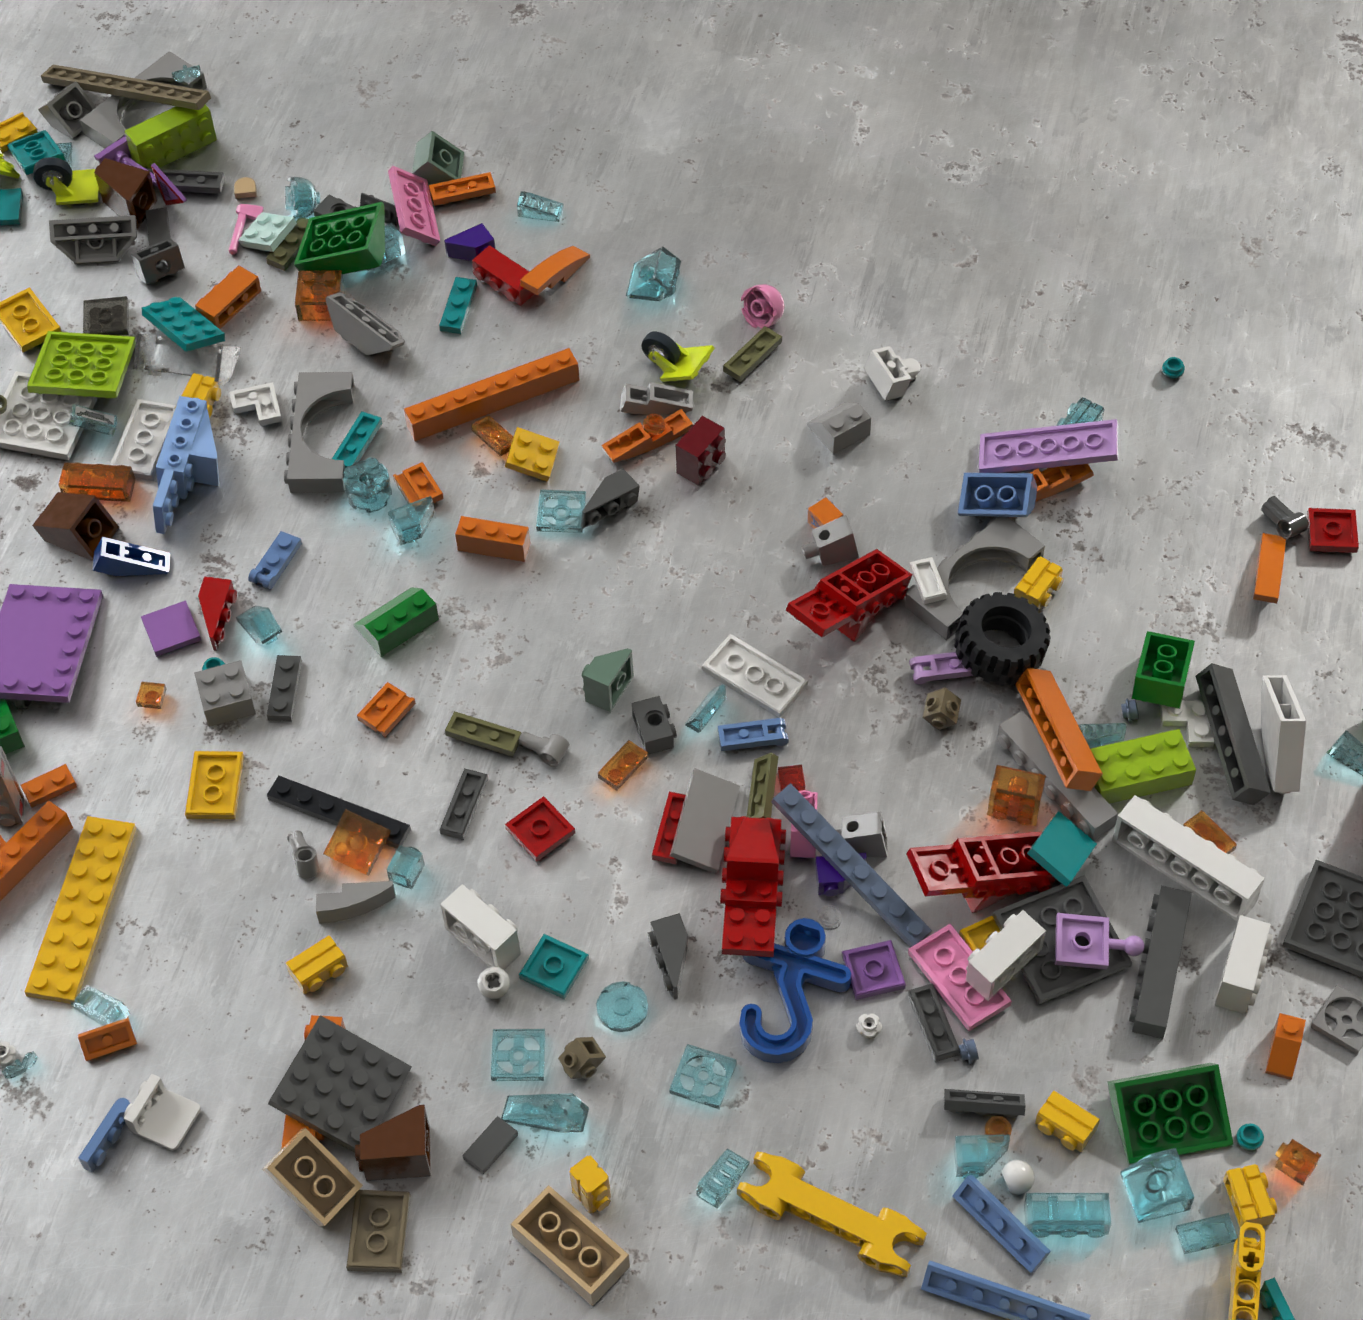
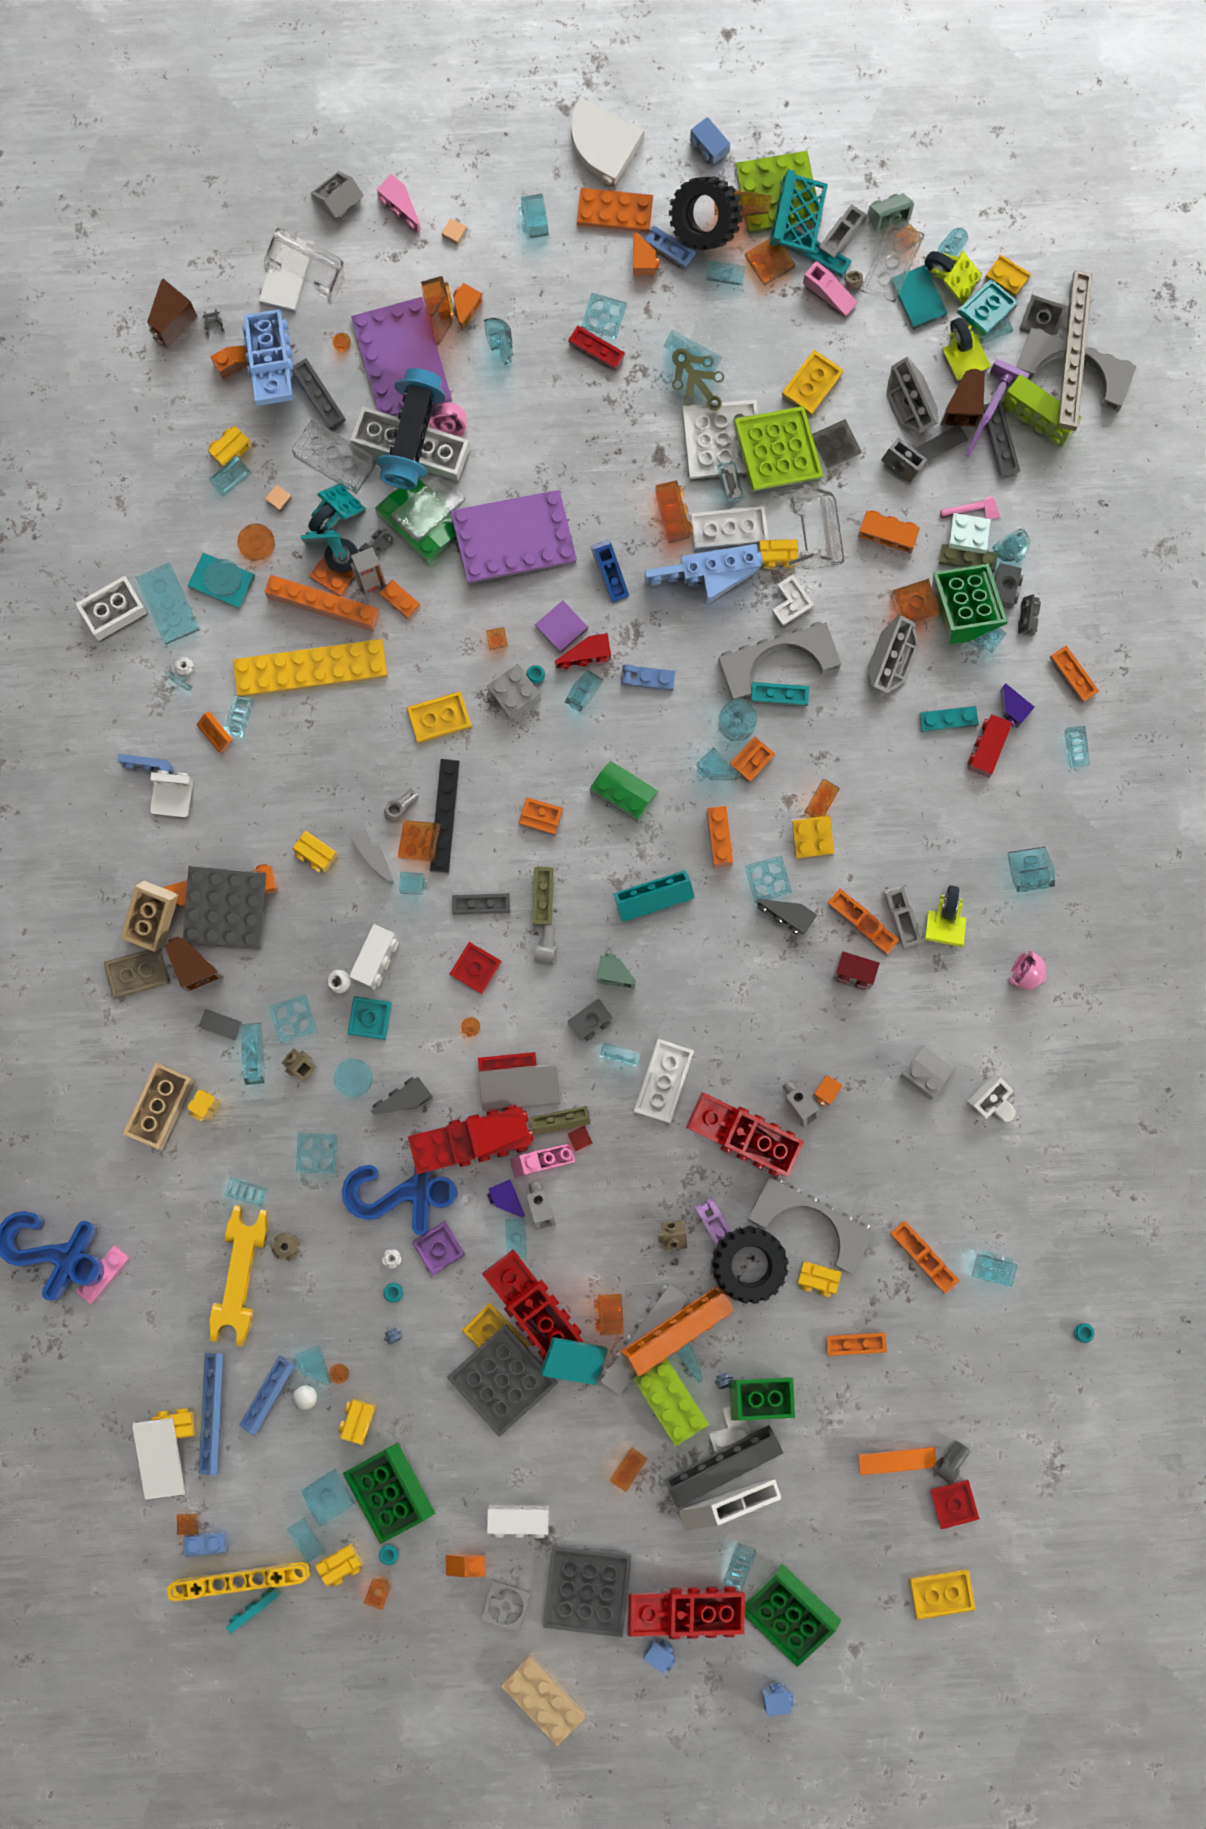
camera: 70 degrees right, 25 degrees up
reddish brown slope [32,492,119,561] -> none
teal plate [141,297,225,352] -> none
clear light blue piece [172,65,201,83] -> none
tan tile [234,177,257,199] -> none
dark grey plate [267,655,302,722] -> none
bright pink plate [388,166,440,246] -> none
orange brick [404,348,580,441] -> none
sand green slope [412,131,464,184] -> none
orange slope [520,246,590,295] -> none
clear orange plate [598,740,648,791] -> none
medium blue plate [718,718,789,751] -> none
olive plate [723,326,782,382] -> none
sand blue plate [771,783,932,947] -> none
bright pink plate [908,924,1012,1031] -> none
dark grey tile [908,983,960,1062] -> none
white tile [909,557,947,604] -> none
dark grey plate [944,1089,1026,1117] -> none
medium blue slope [958,473,1037,517] -> none
white brick [965,910,1046,1001] -> none
lavender plate [979,419,1118,473] -> none
clear light blue brick [1024,1193,1111,1238] -> none
lavender plate [1055,913,1144,970] -> none
white brick [1112,795,1265,922] -> none
dark grey brick [1129,885,1192,1039] -> none
none -> dark tan brick [271,1232,301,1262]
none -> teal plate [383,1283,403,1303]
none -> clear orange plate [461,1017,480,1037]
none -> clear light blue plate [505,1218,527,1258]
none -> teal brick [613,870,695,922]
none -> orange plate [826,1332,887,1356]

